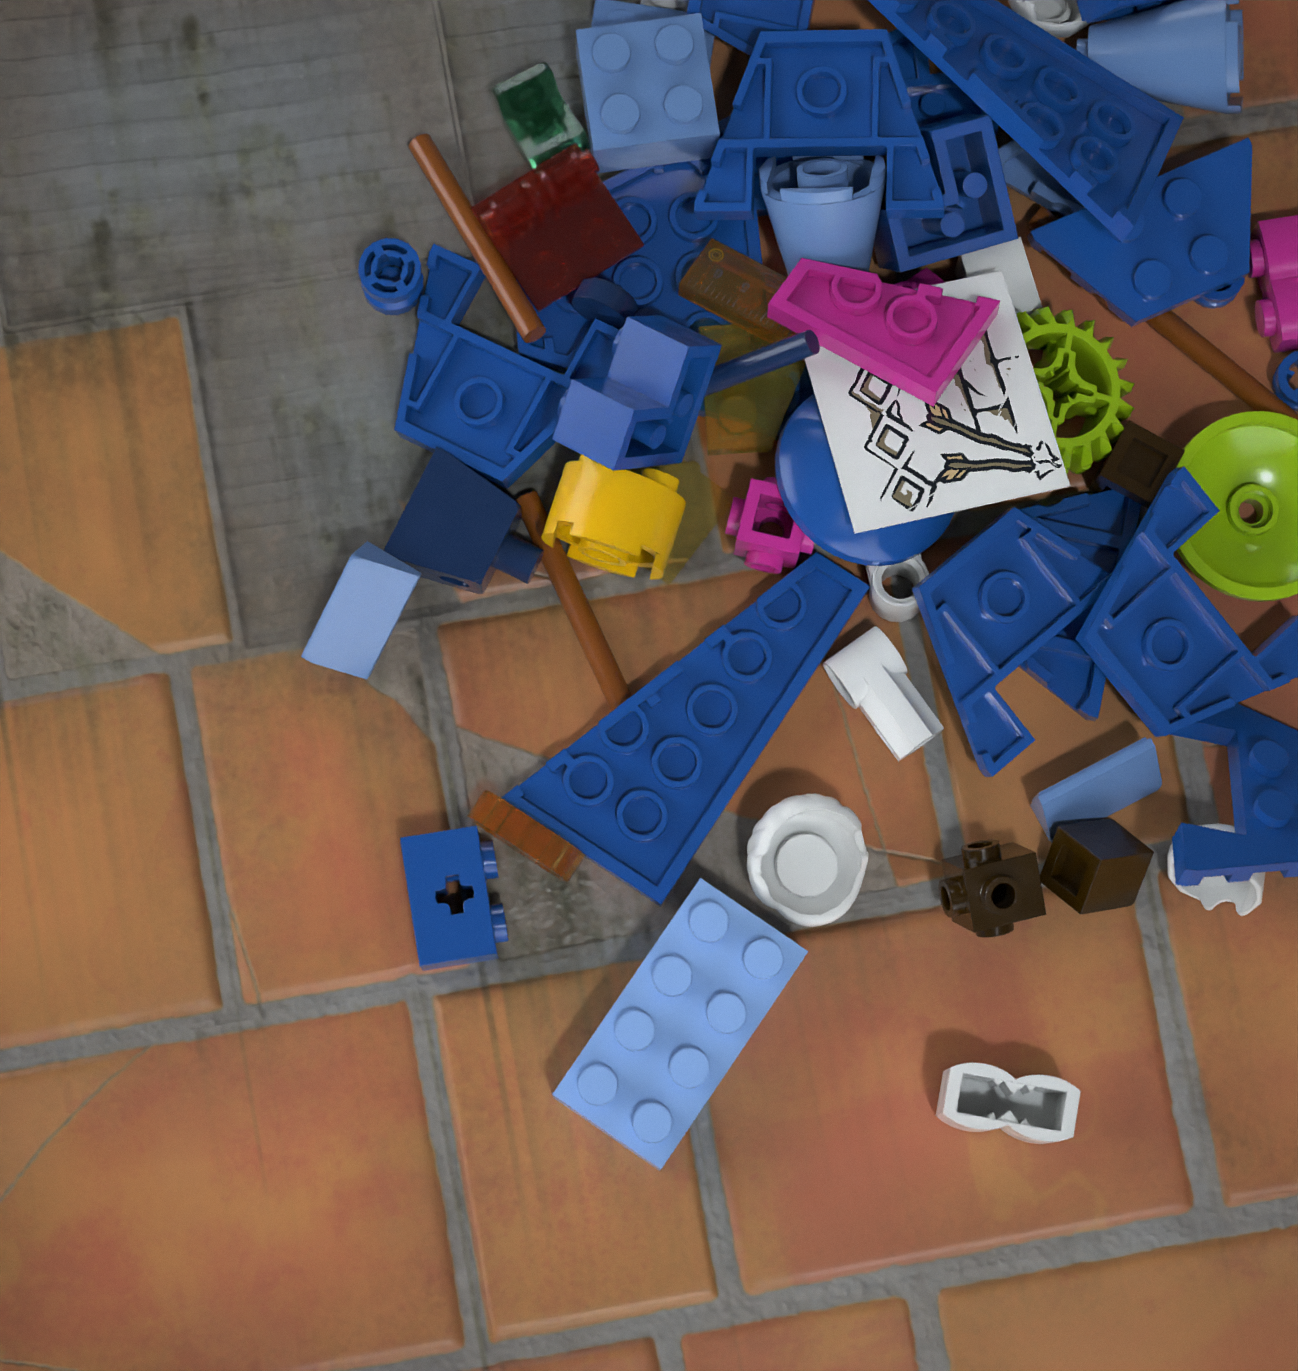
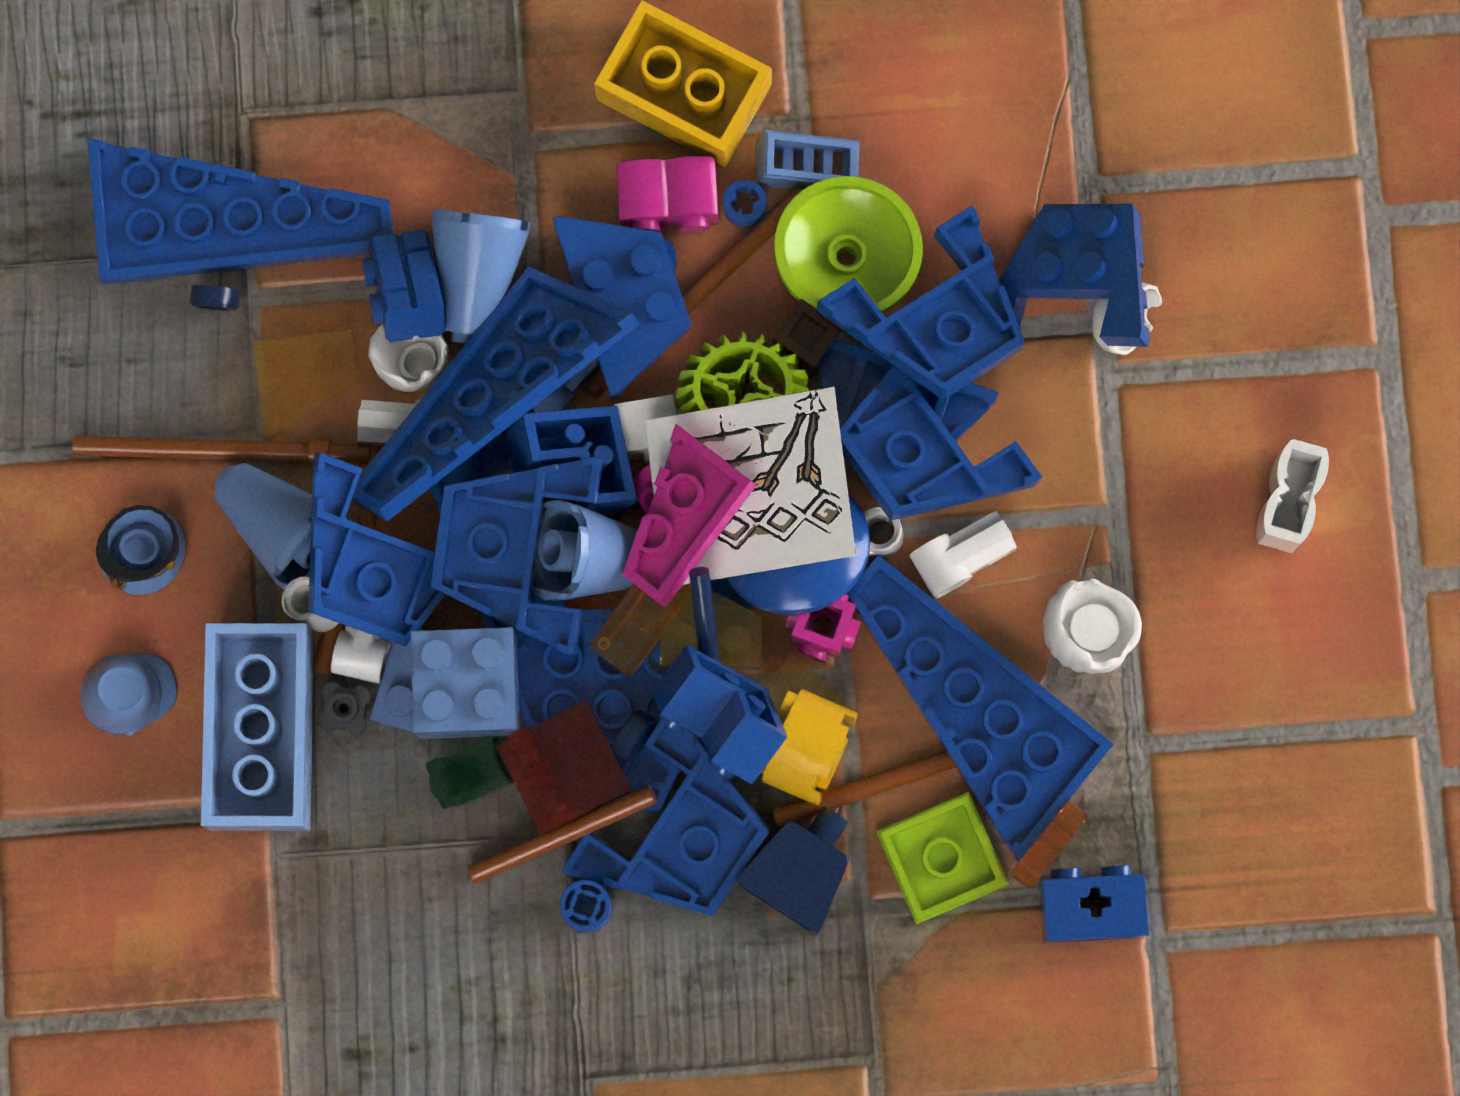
camera: 75 degrees left, 0 degrees up
medium blue slope [301,541,422,679] -> none
light blue brick [552,878,808,1171] -> none
dark brown brick [938,840,1046,937] -> none
medium blue slope [1030,737,1162,842] -> none
dark brown panel [1040,819,1154,915] -> none
none -> lime tile [876,792,1009,925]

